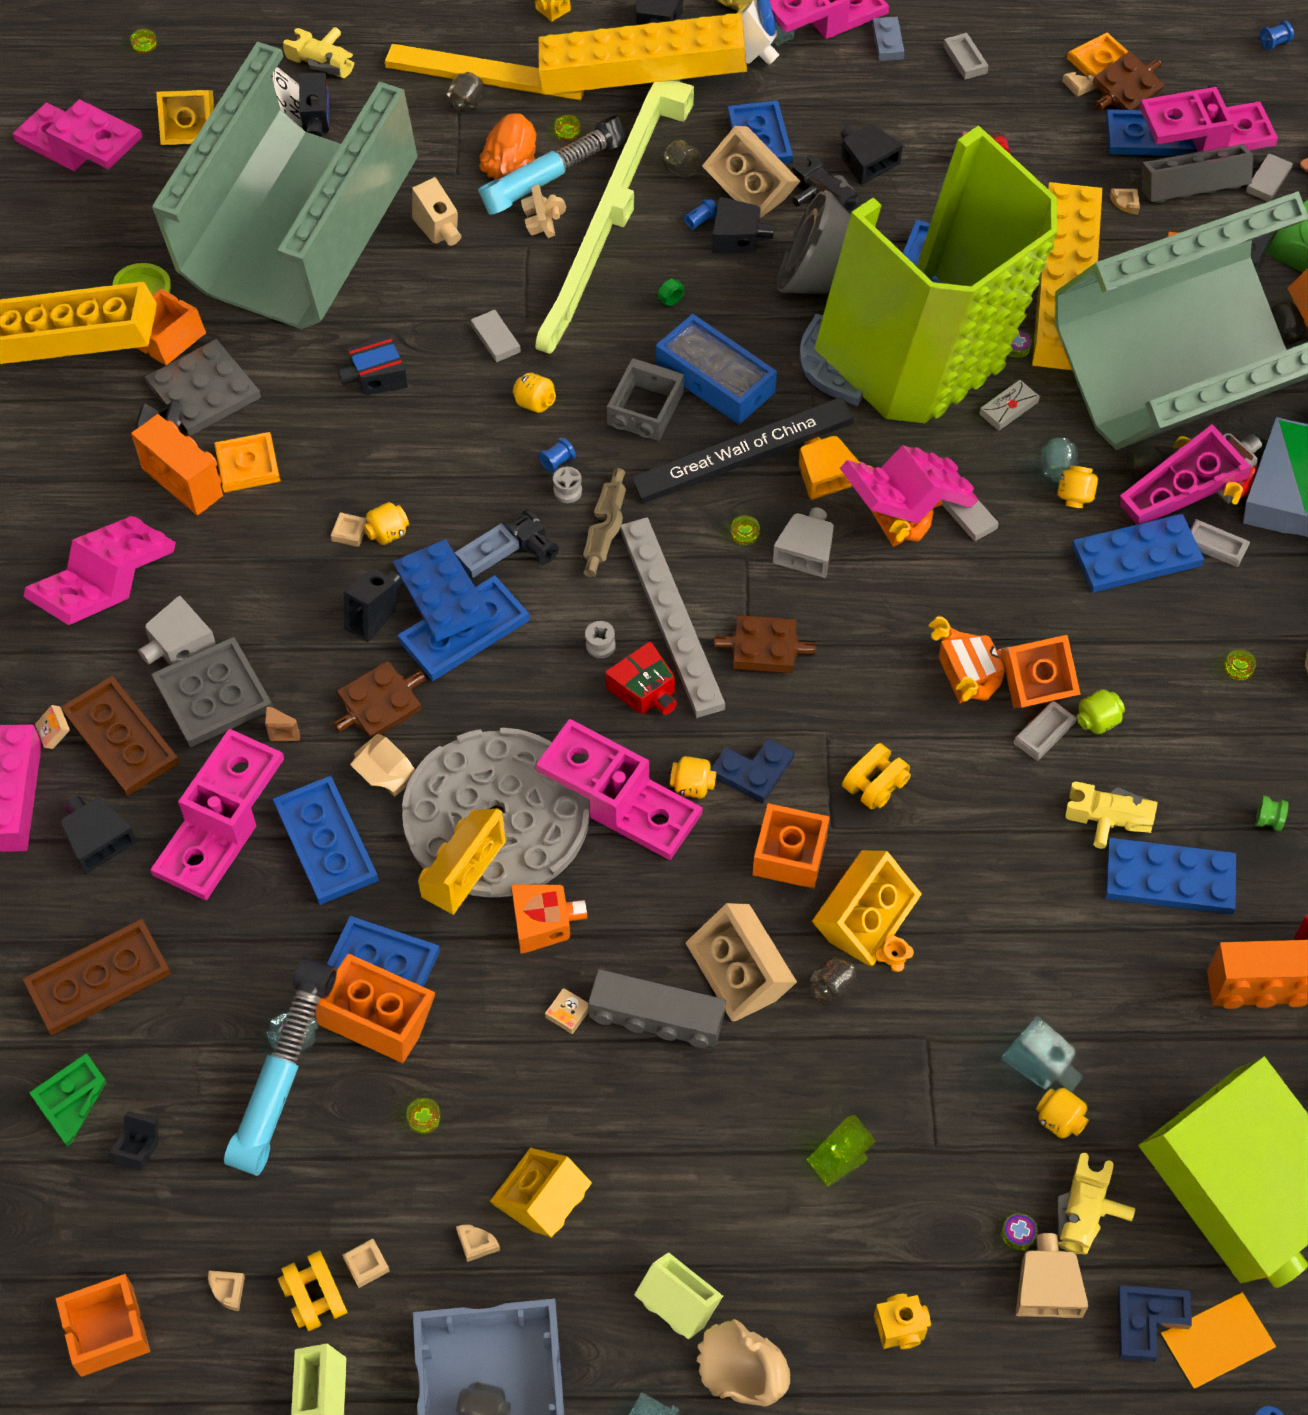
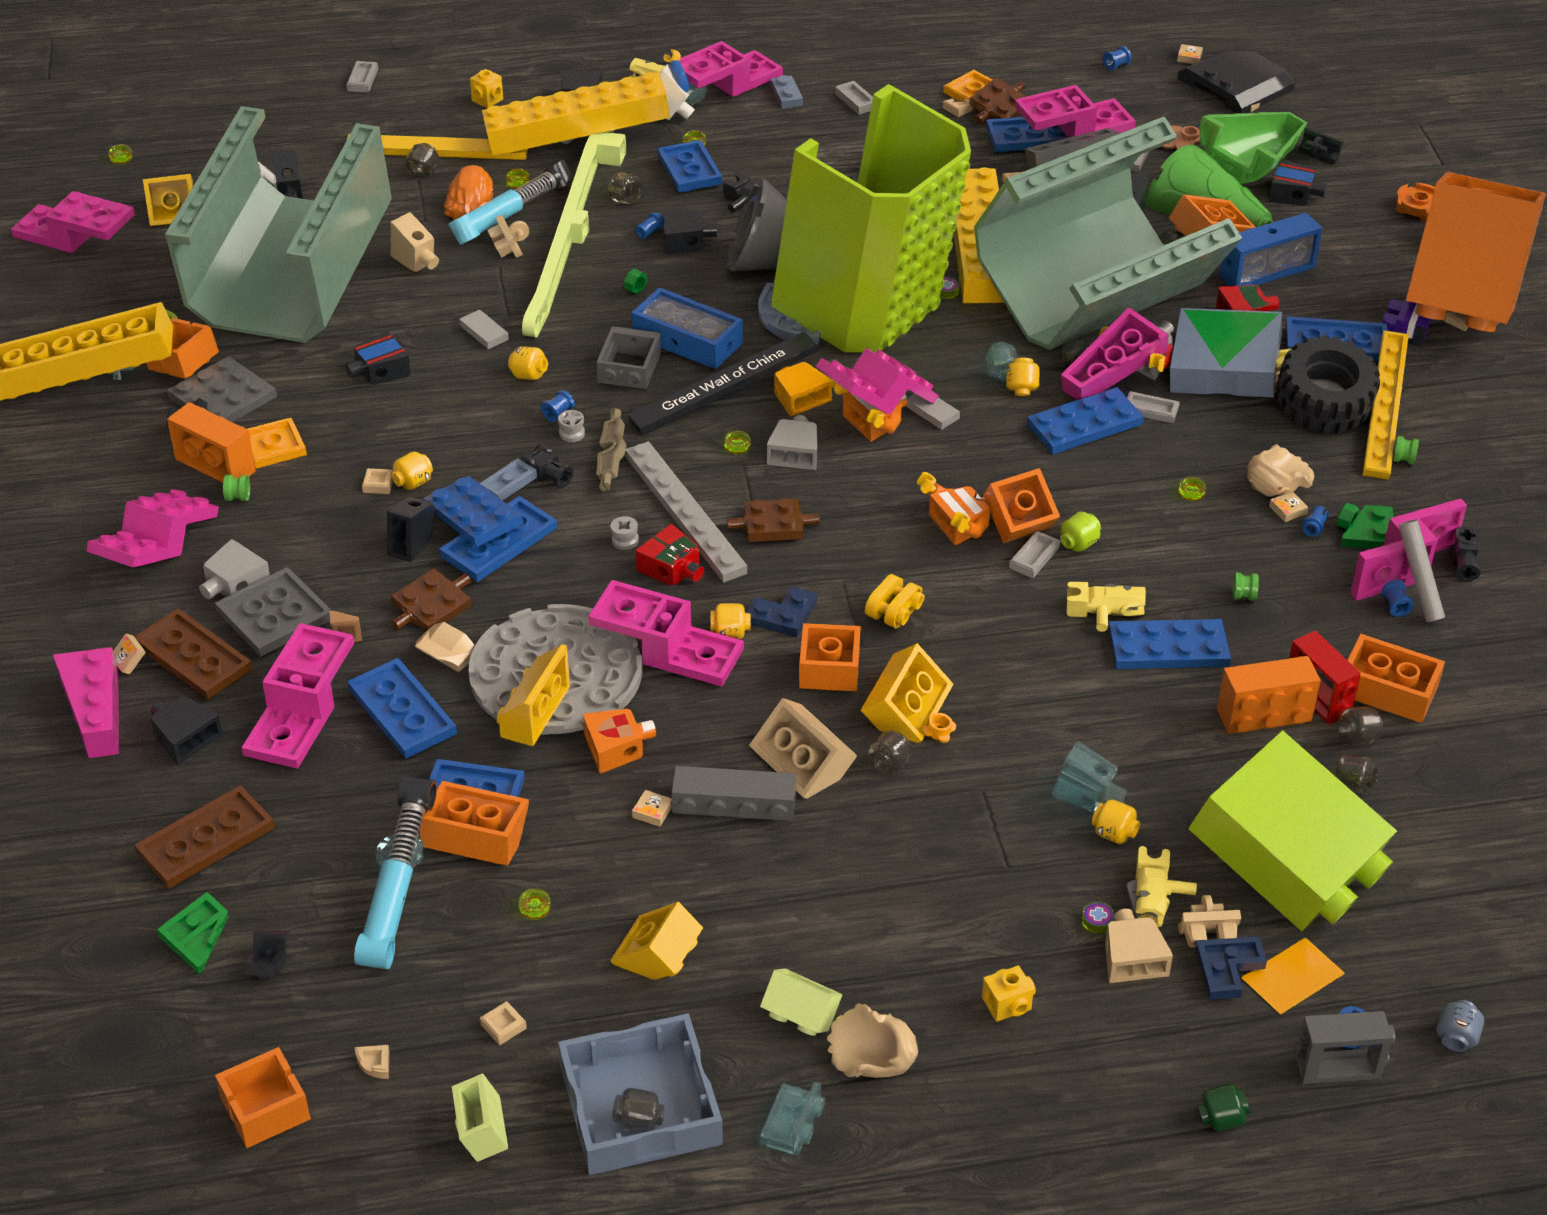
camera: 10 degrees left, 15 degrees down
yellow brick [278,1250,347,1332] -> none
light yellow piece [283,27,354,79] -> none
tan tile [456,1225,500,1262] -> none
tan slope [702,126,800,218] -> none
clear neon green slope [807,1115,876,1186] -> none
black torso [840,124,903,185] -> none
light grey tile [979,380,1040,430] -> none
none -> bright green wheel [223,474,250,501]
none -> clear neon green tile [684,130,706,146]
none -> tan hips [1178,895,1241,948]

